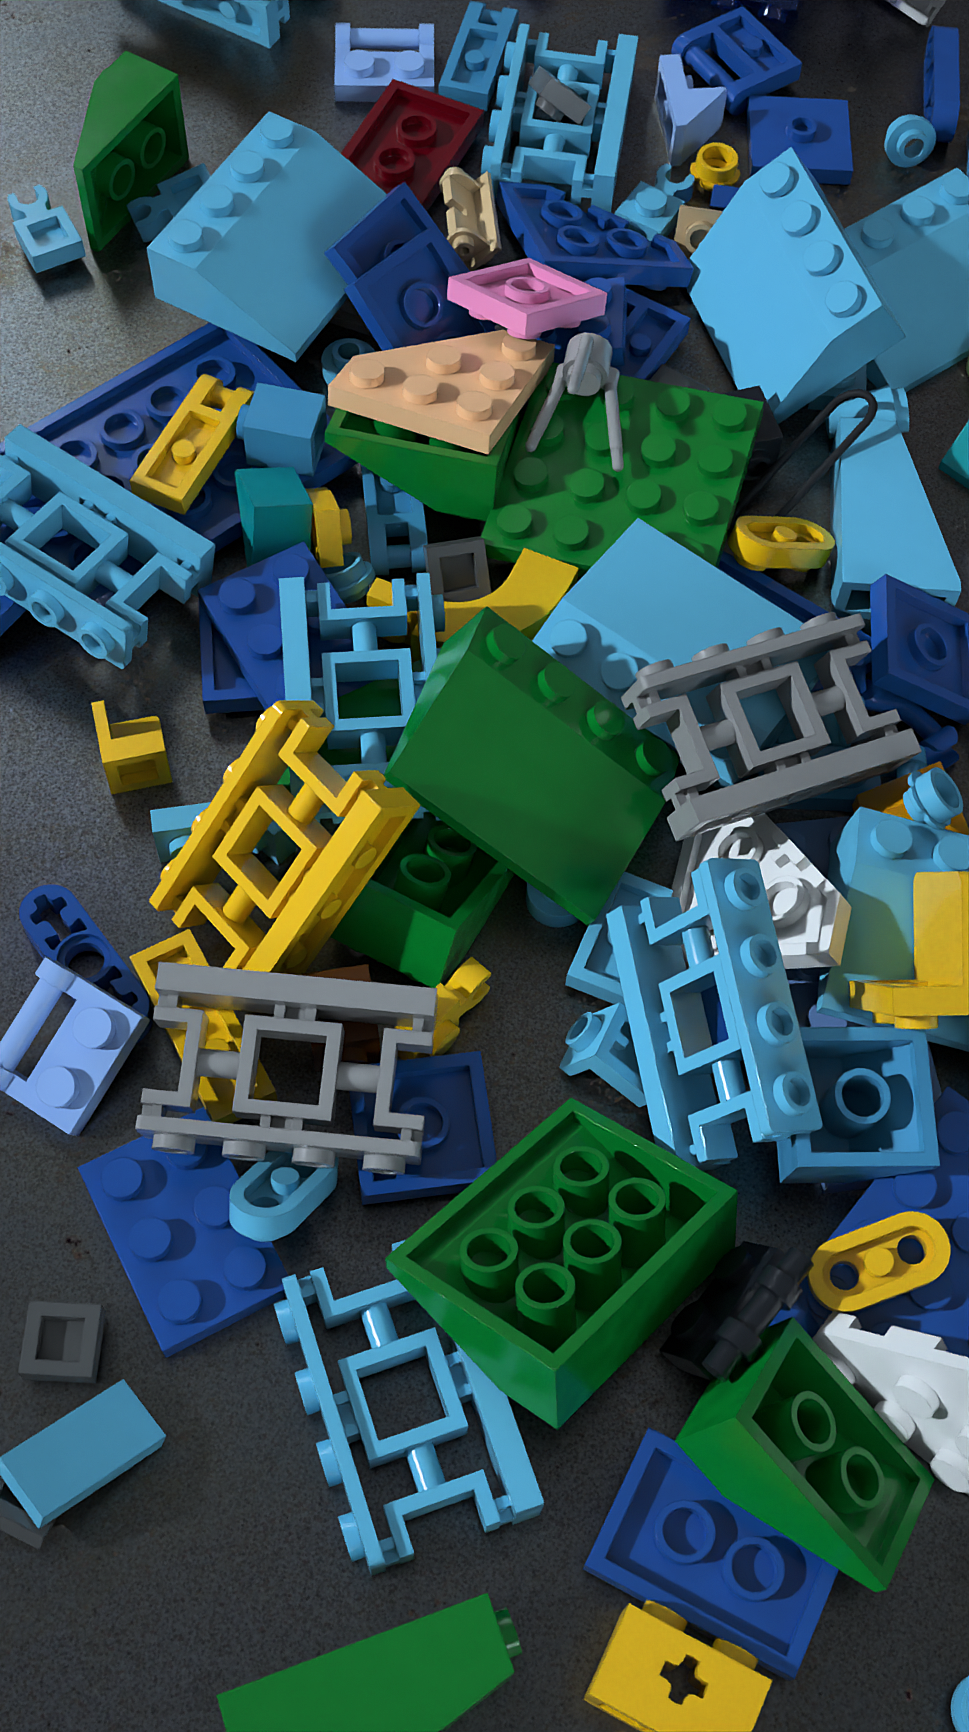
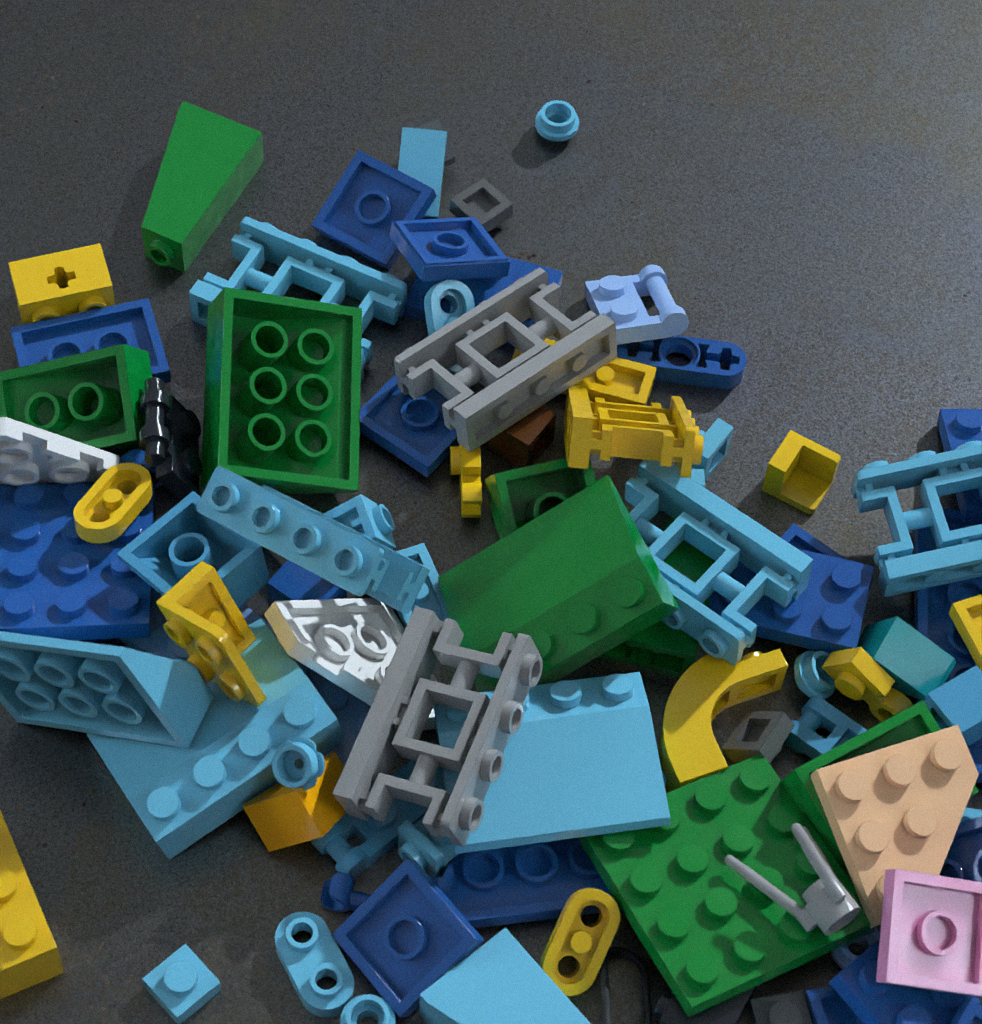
camera: 135 degrees right, 5 degrees down
none -> blue plate [311,150,437,271]
none -> blue plate [390,217,510,281]

